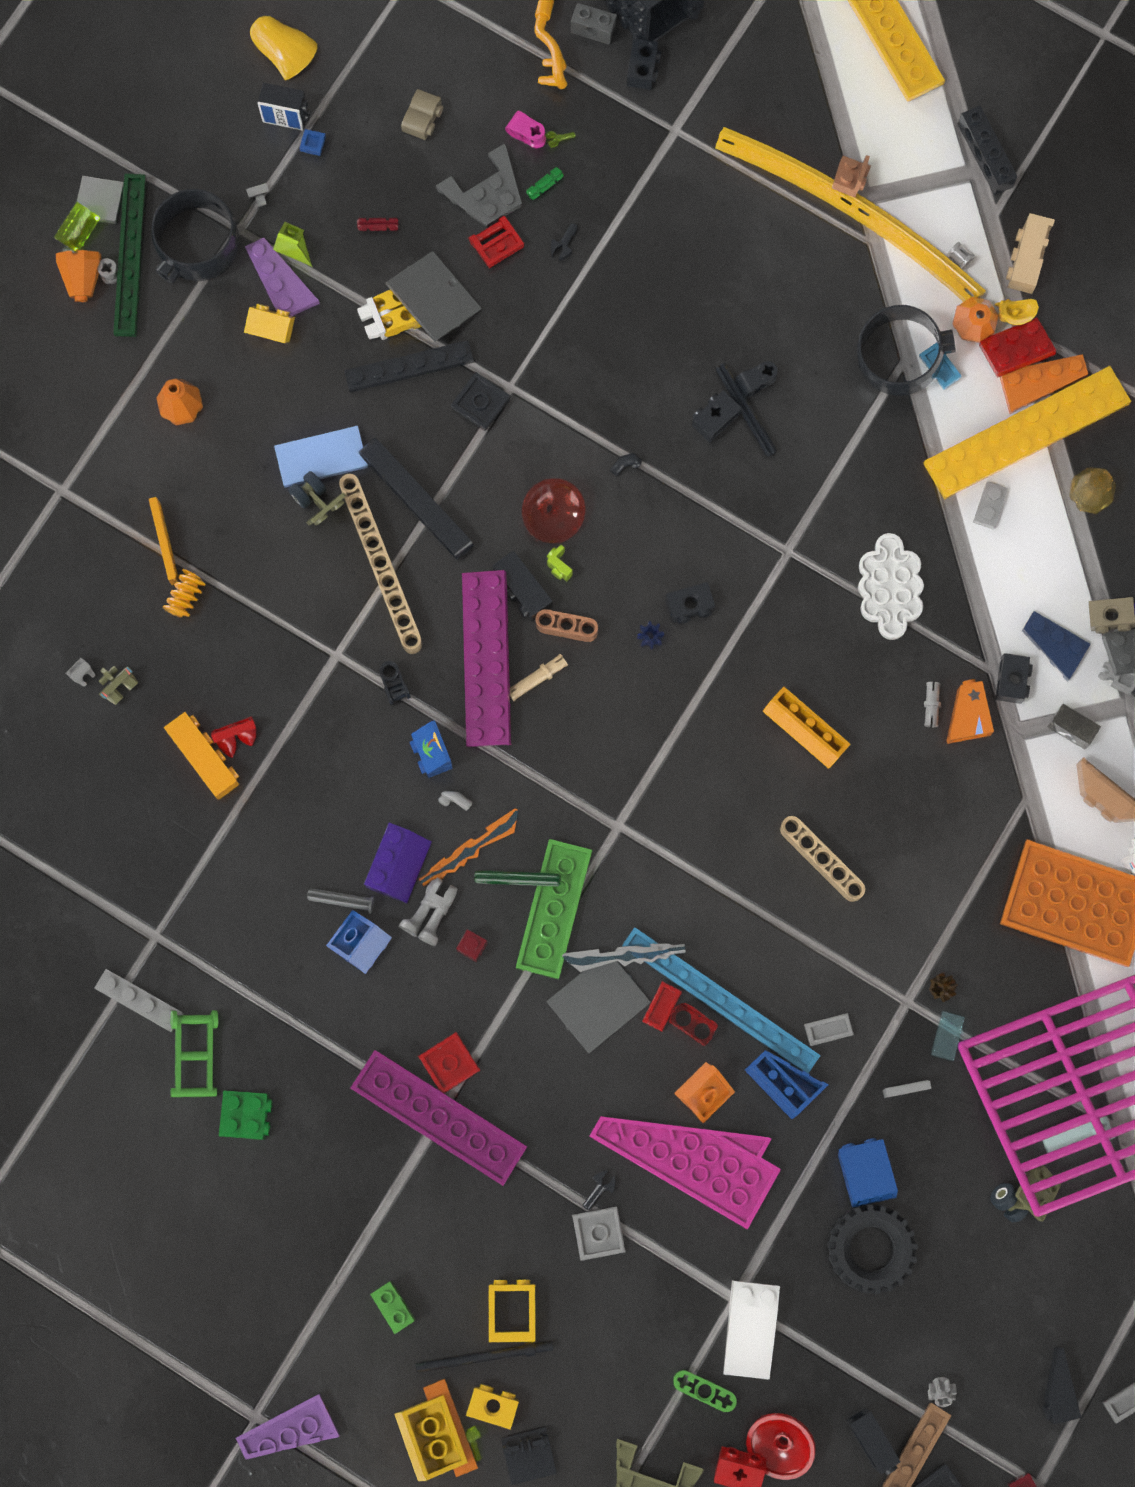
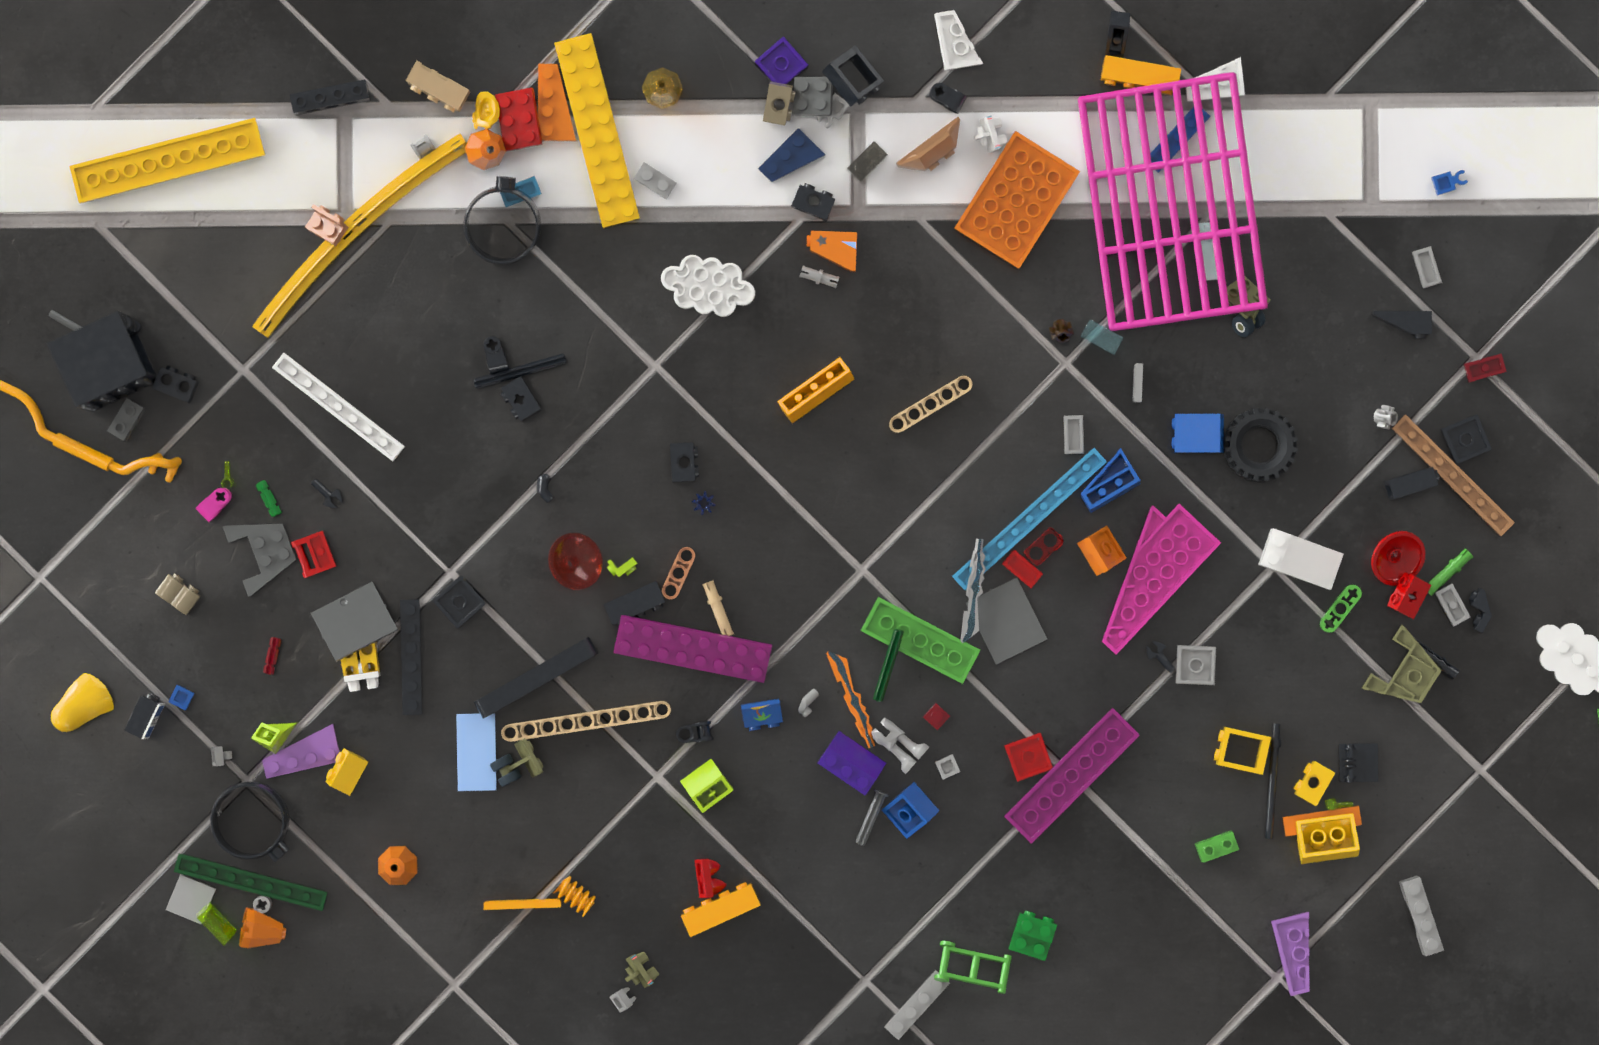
camera: 80 degrees left, 10 degrees up
none -> white tile [272,353,405,462]
none -> lime slope [680,759,734,813]
none -> light grey tile [935,754,960,779]

